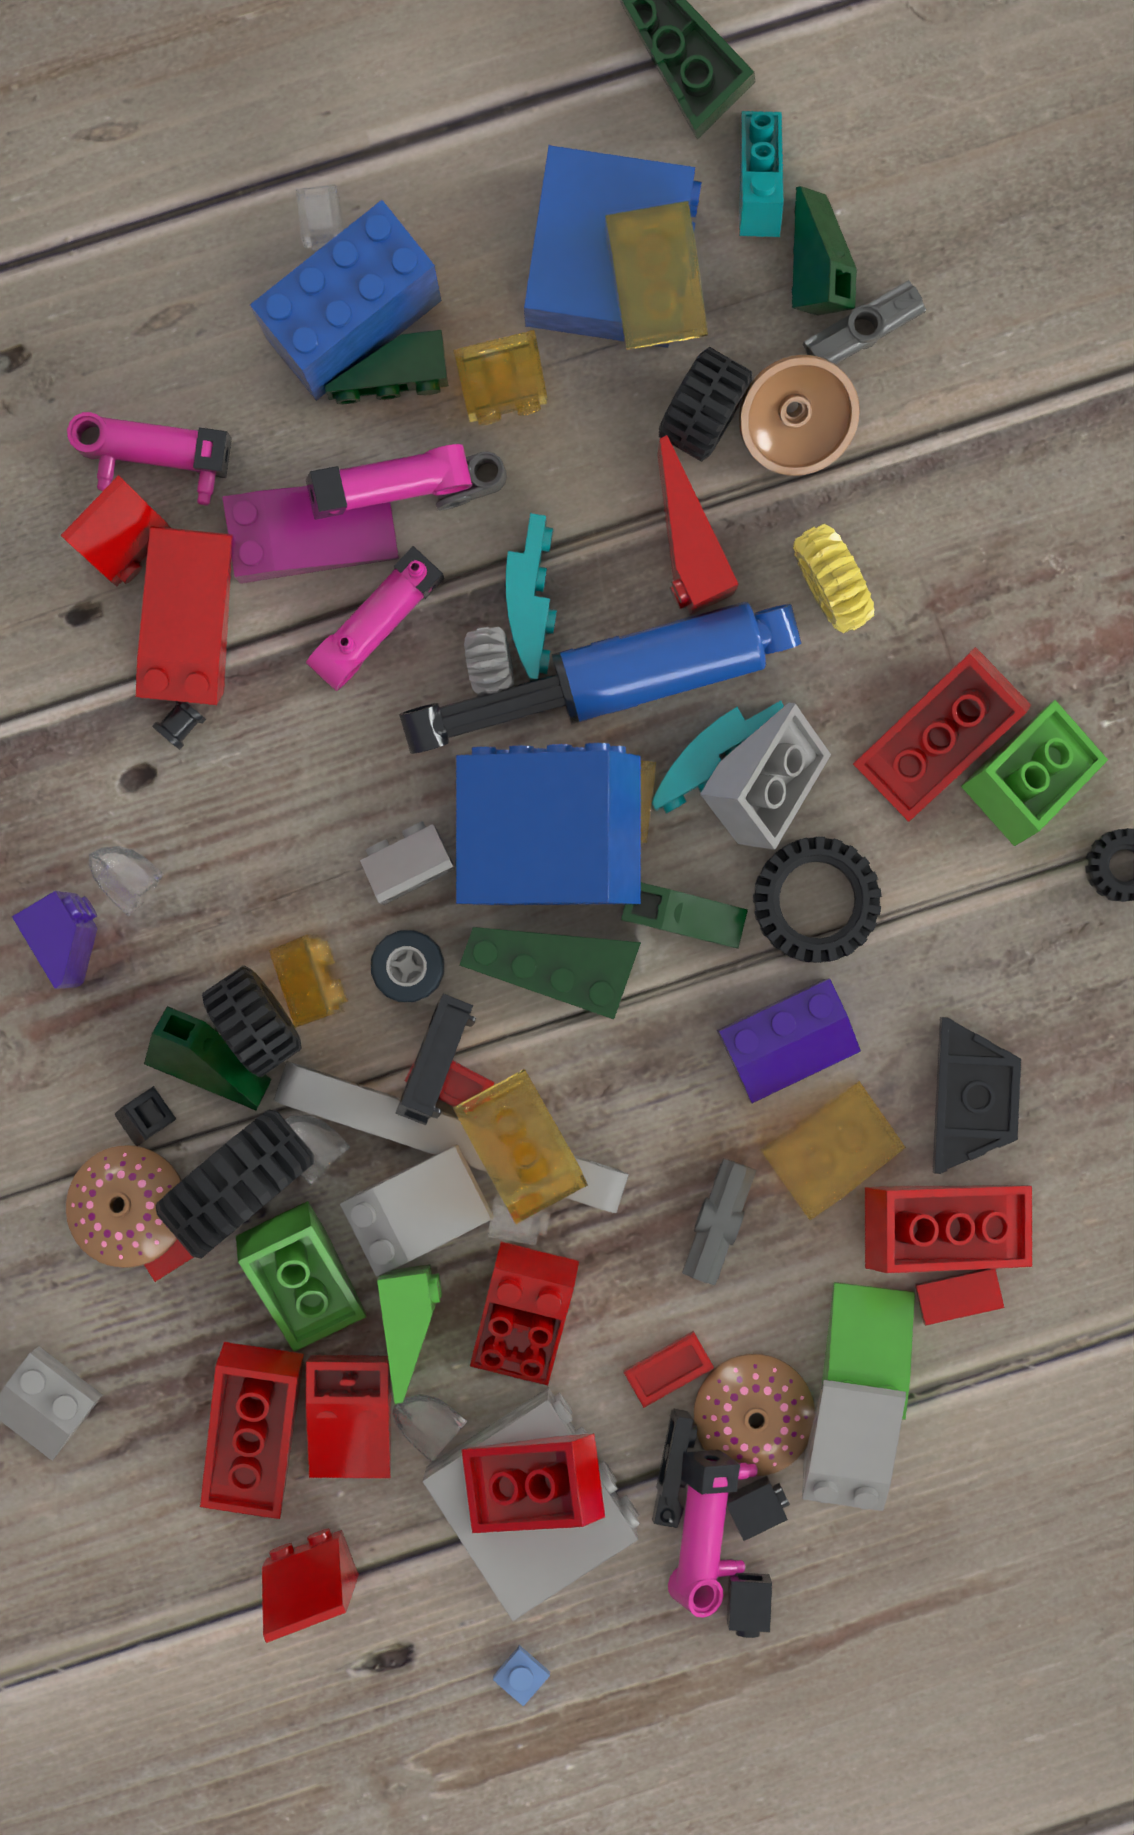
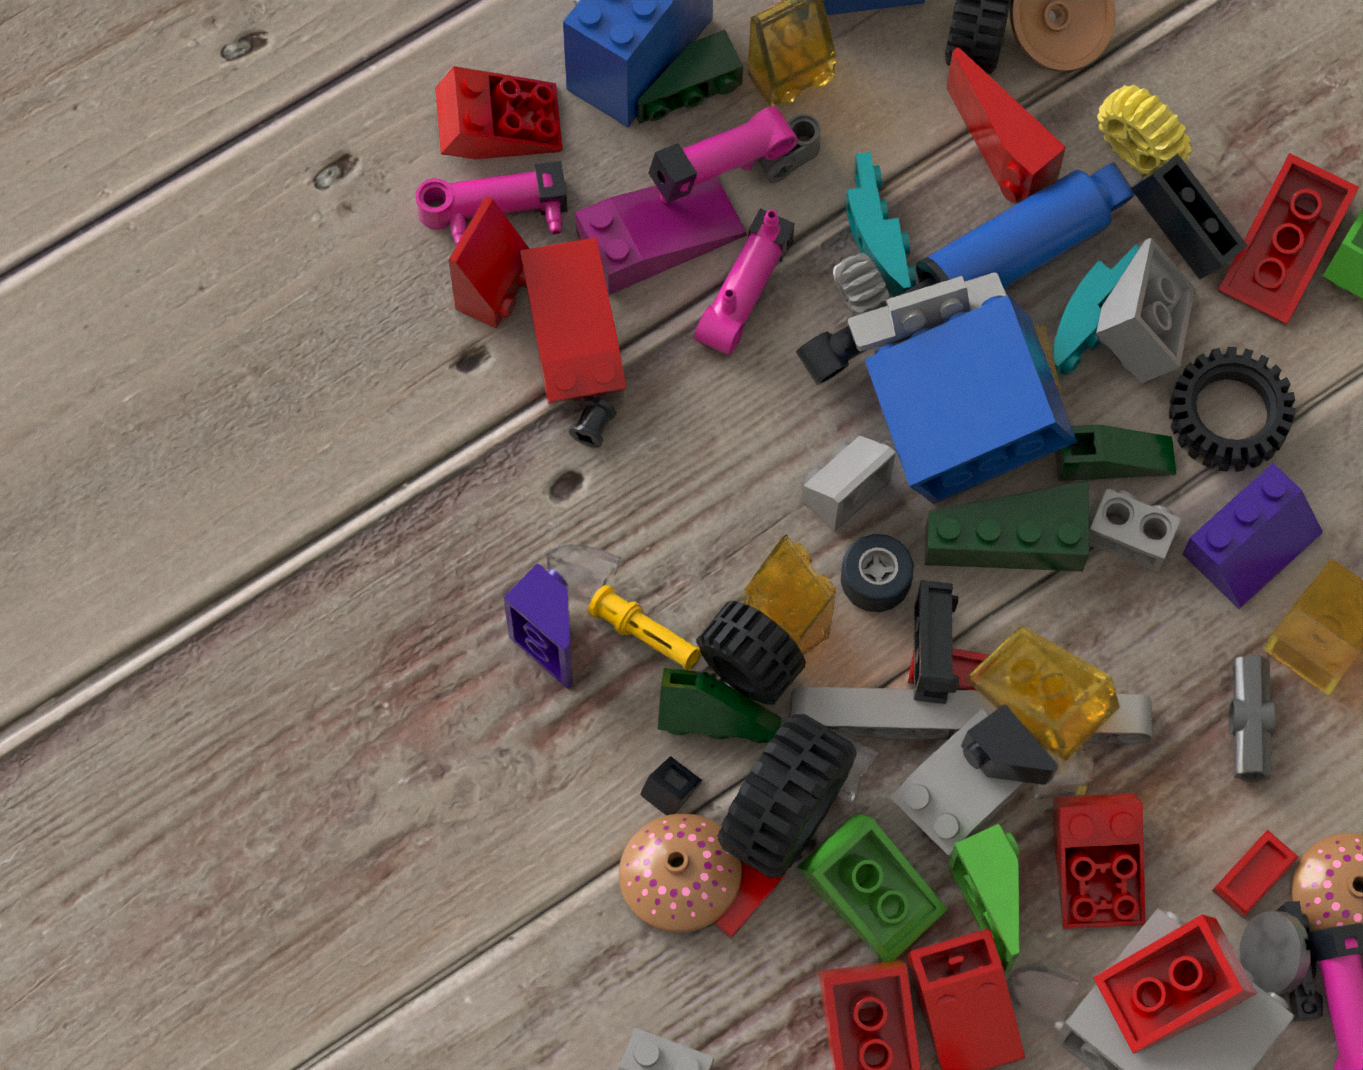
camera: 20 degrees left, 20 degrees down
none -> red slope [435,66,563,160]
none -> yellow pin [588,585,701,671]
none -> light grey bracket [848,273,1006,351]
none -> black slope [961,704,1059,785]
none -> light grey brick [1089,488,1181,573]
none -> black brick [1130,154,1247,280]
none -> flat silver tile [1240,911,1310,995]

